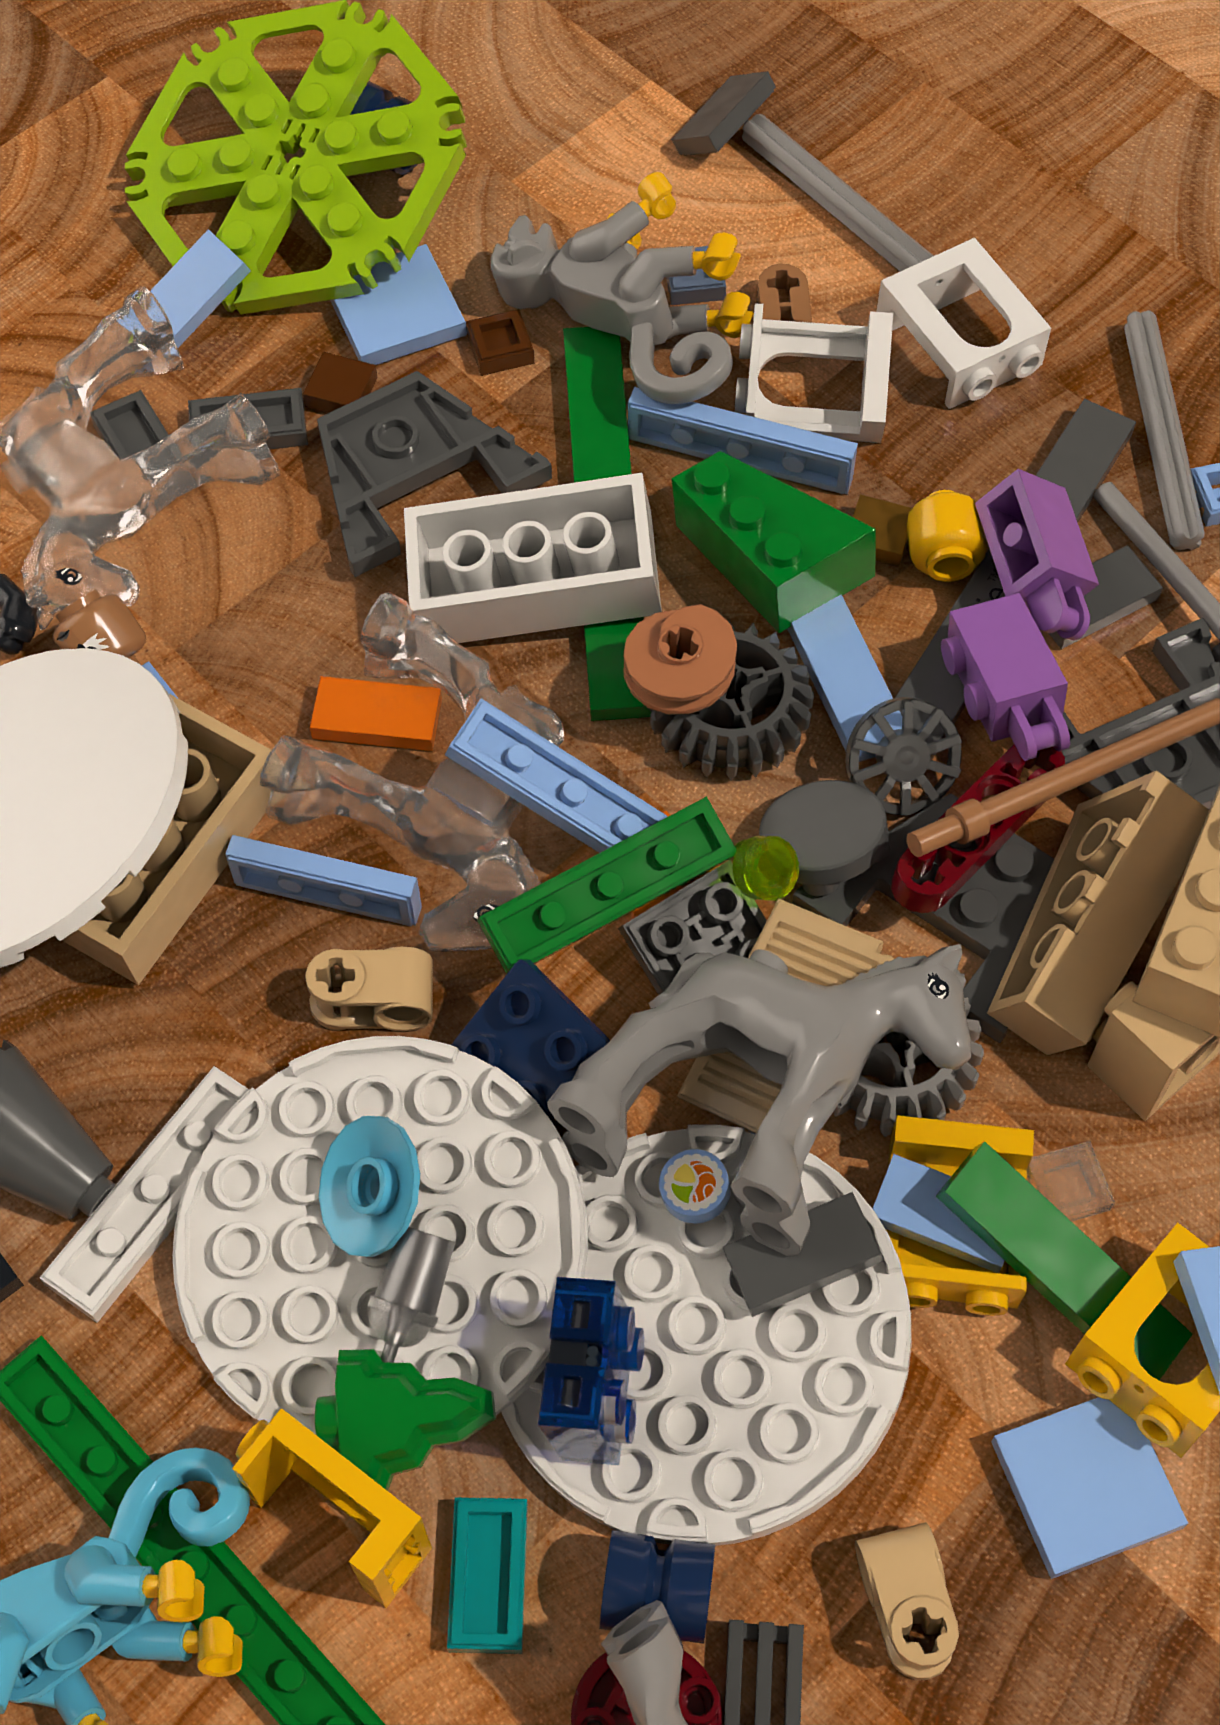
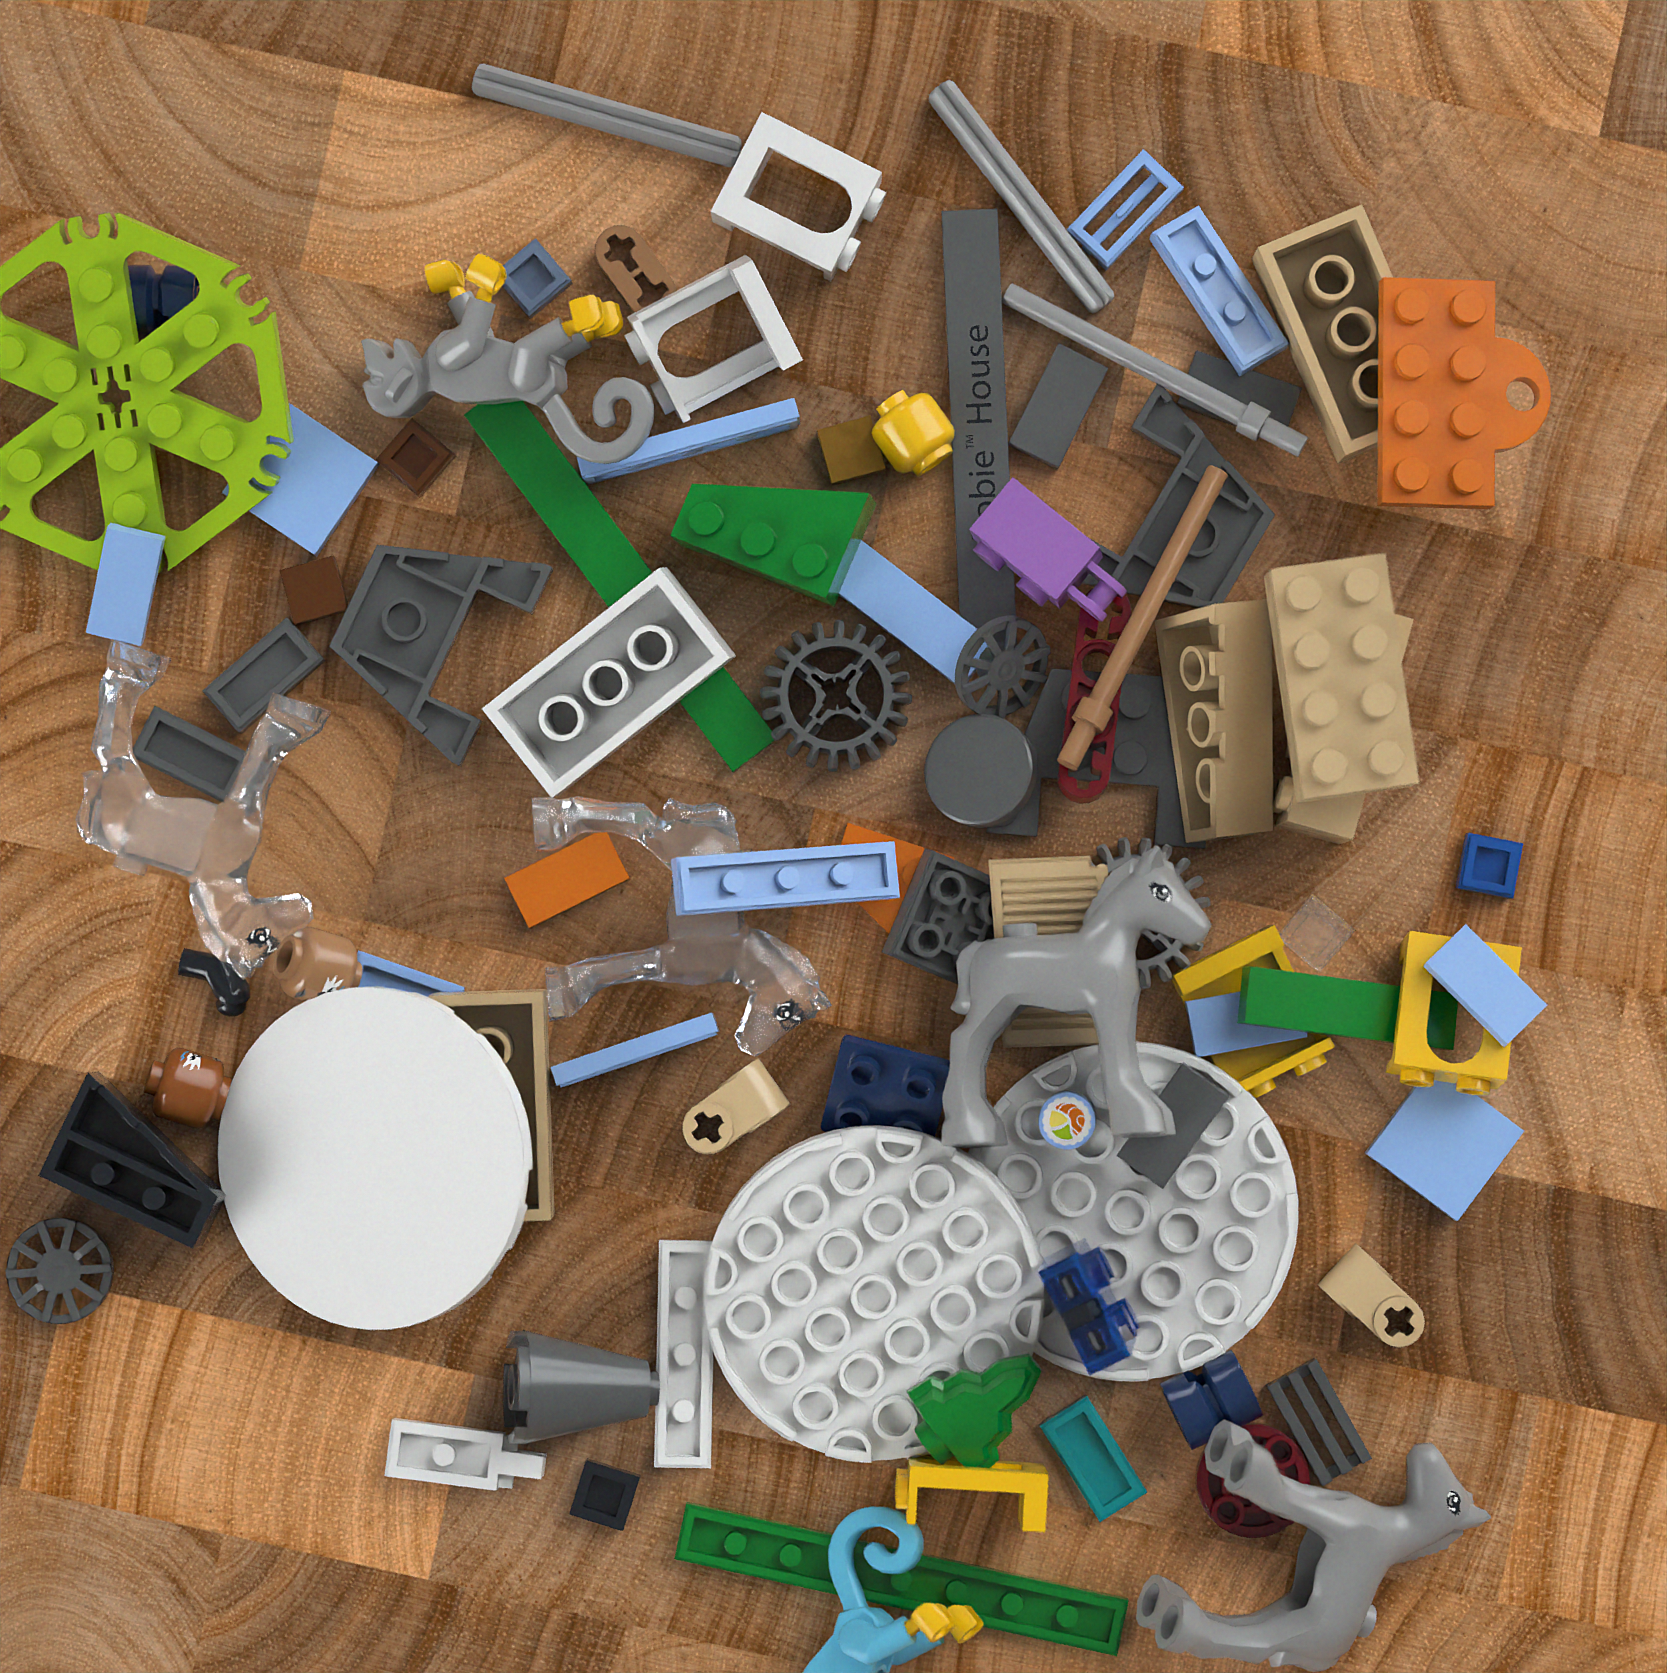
camera: 35 degrees left, 25 degrees up
medium azure dish [319,1116,420,1257] -> none
flat silver piece [367,1227,456,1363] -> none
green tile [477,796,738,974] -> none
nougat piece [623,604,737,714] -> none
dark grey tile [671,71,776,156] -> none
clear neon green tile [732,836,799,901] -> none
medium lavender brick [975,469,1099,640] -> none

